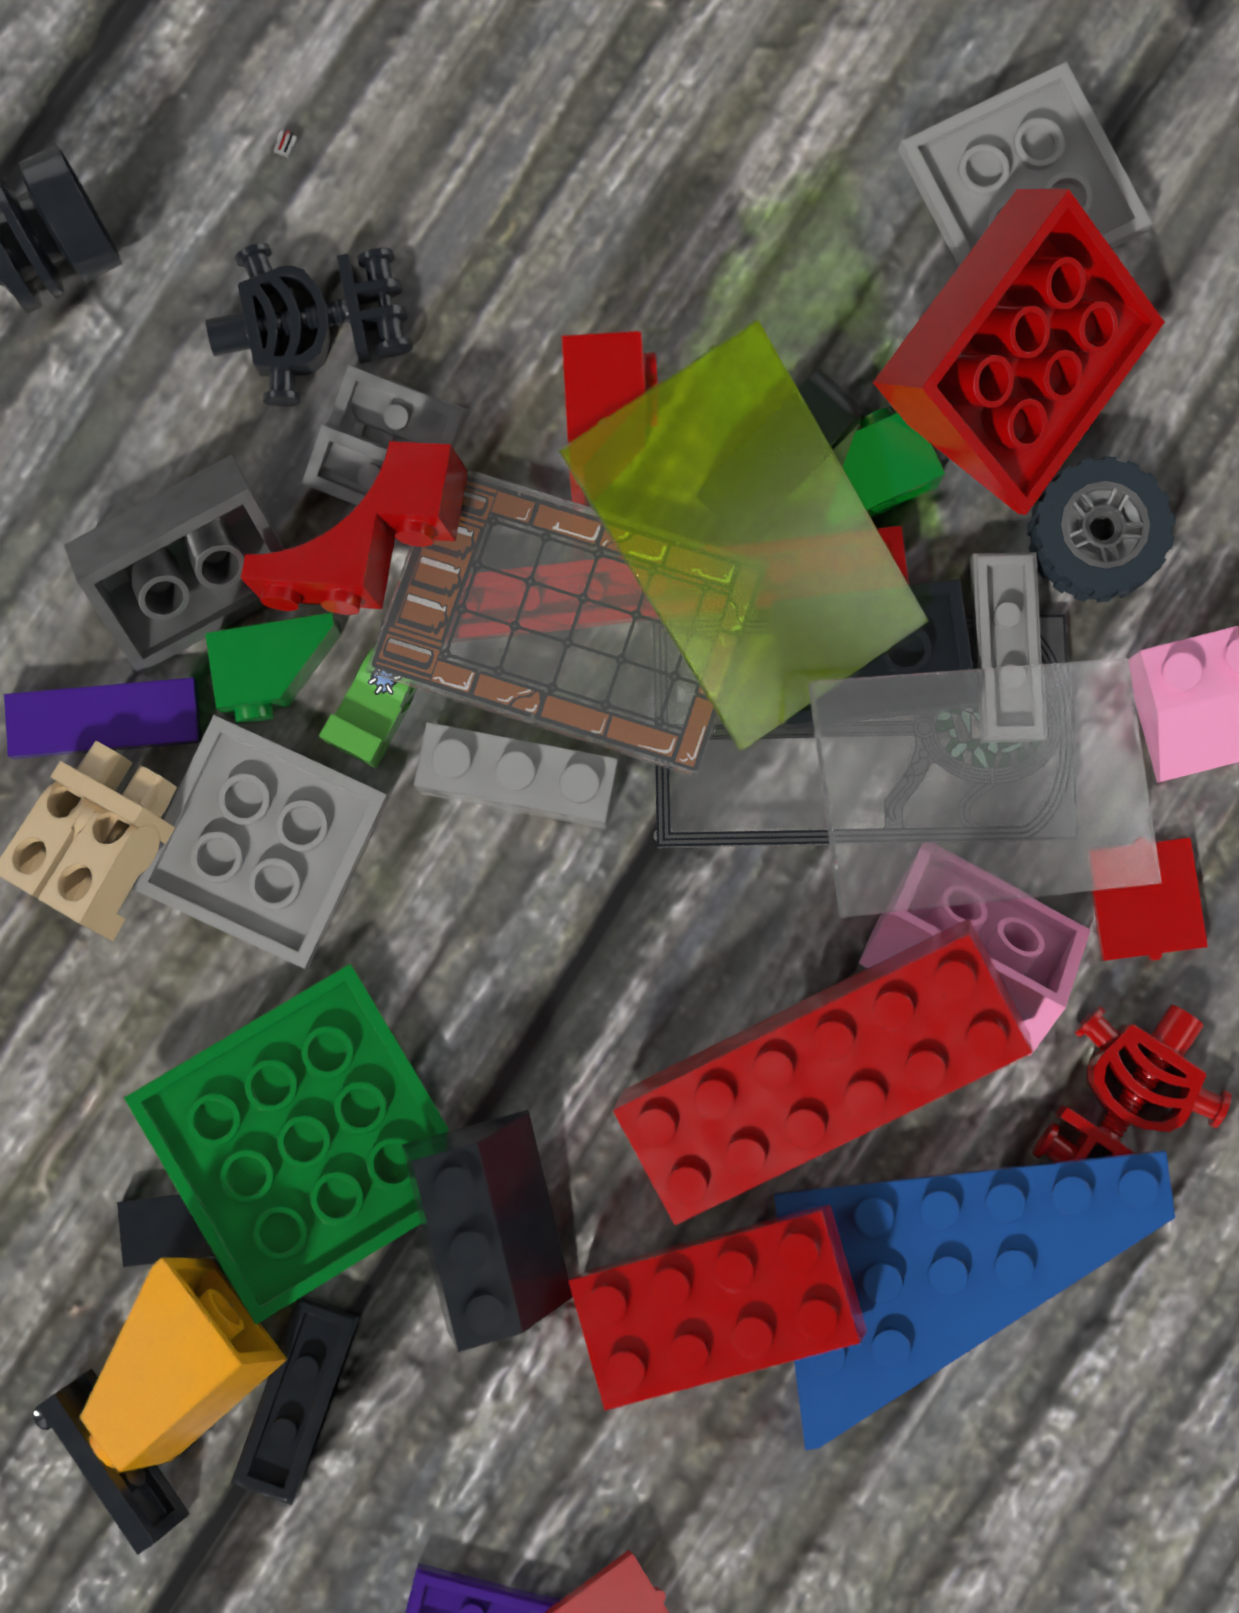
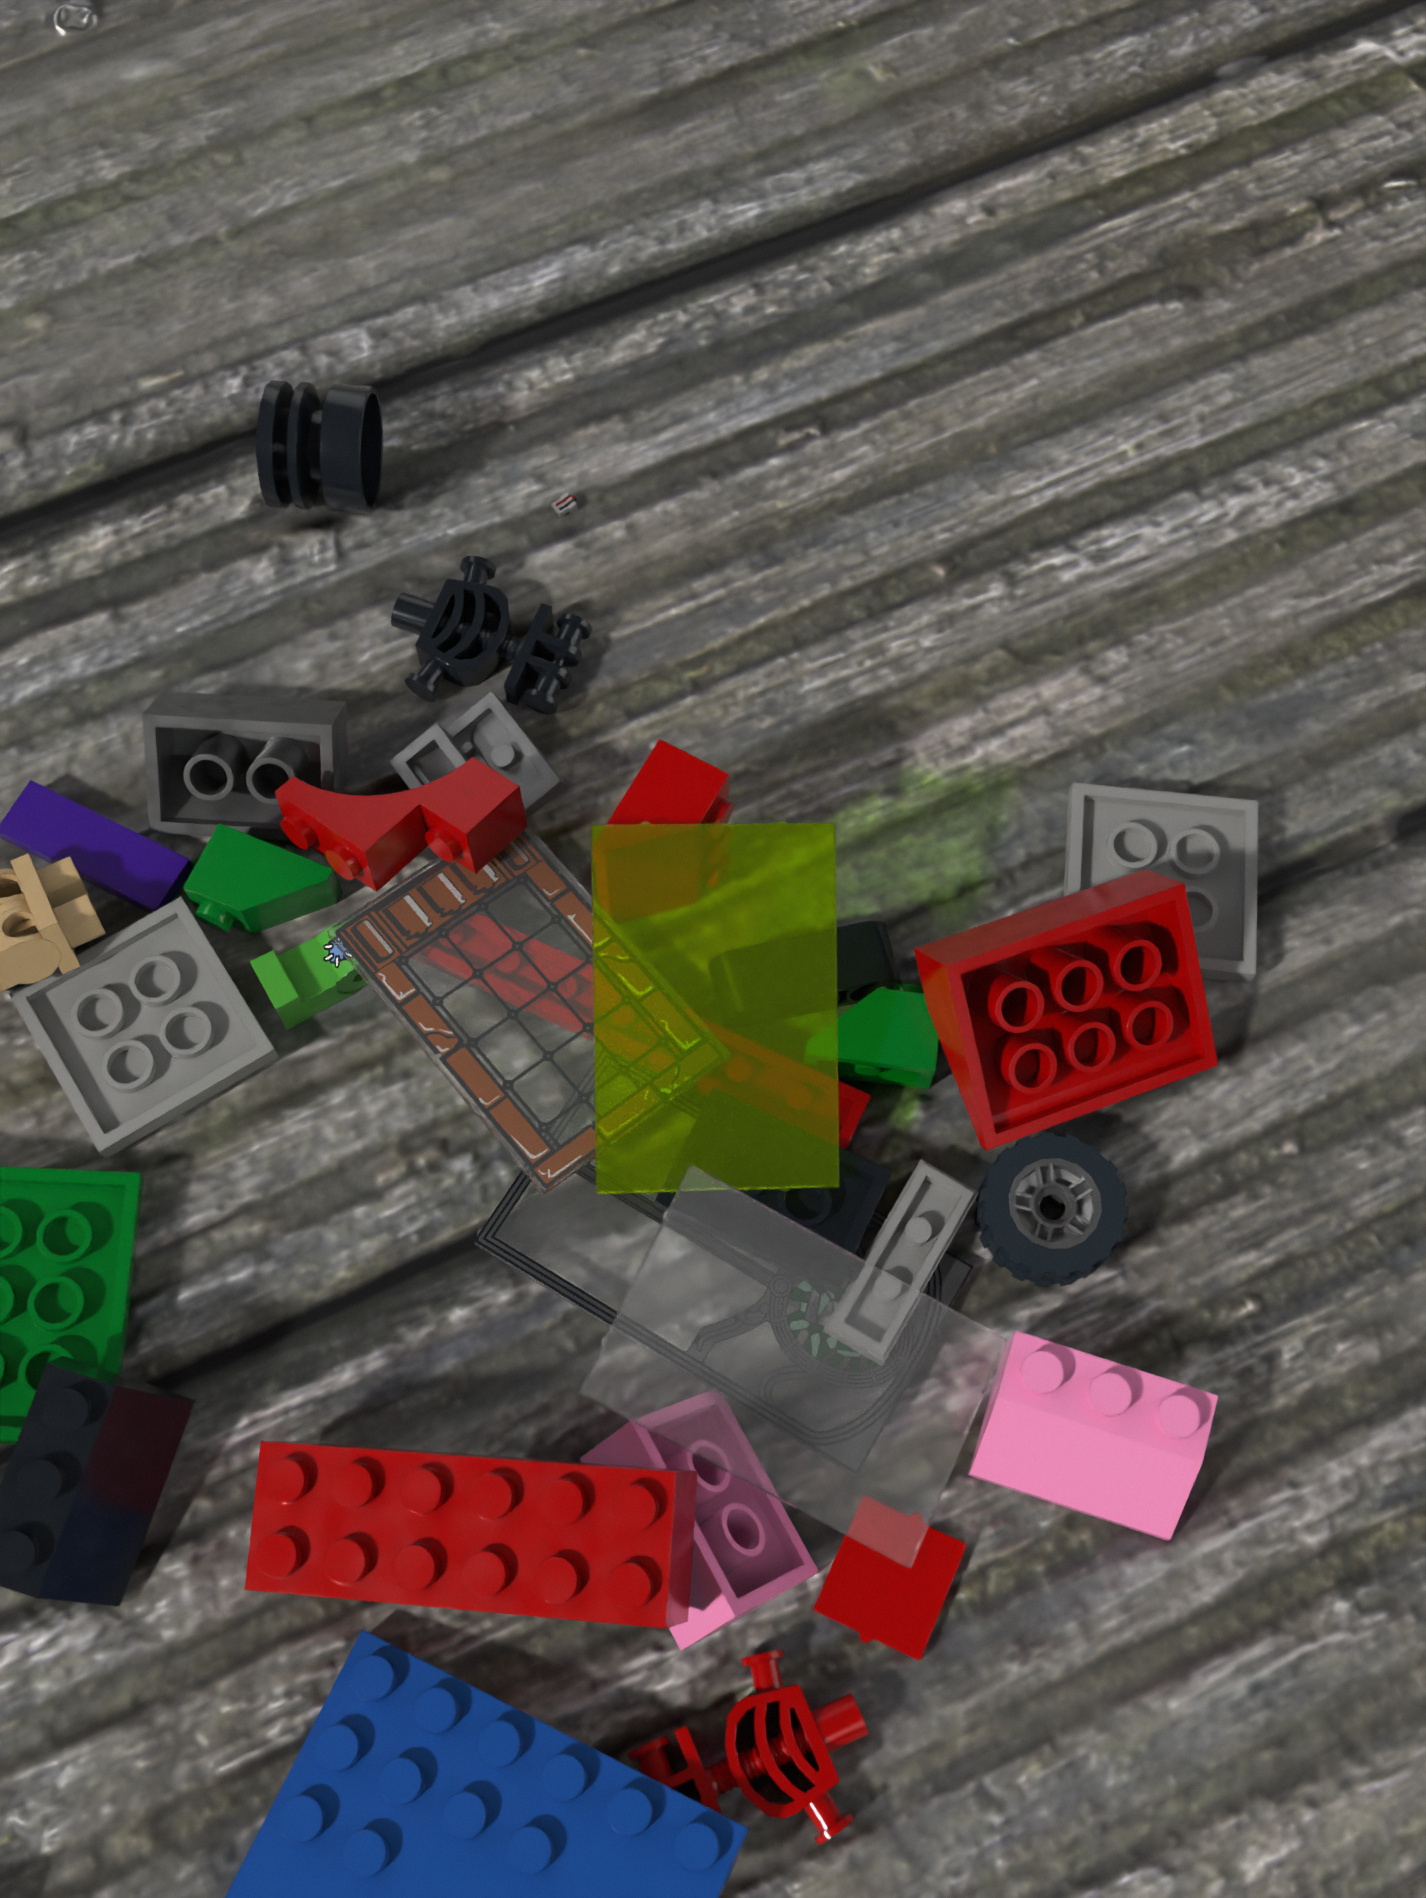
camera: 30 degrees right, 15 degrees down
light grey brick [414,722,618,829] -> none
red brick [568,1203,867,1411] -> none

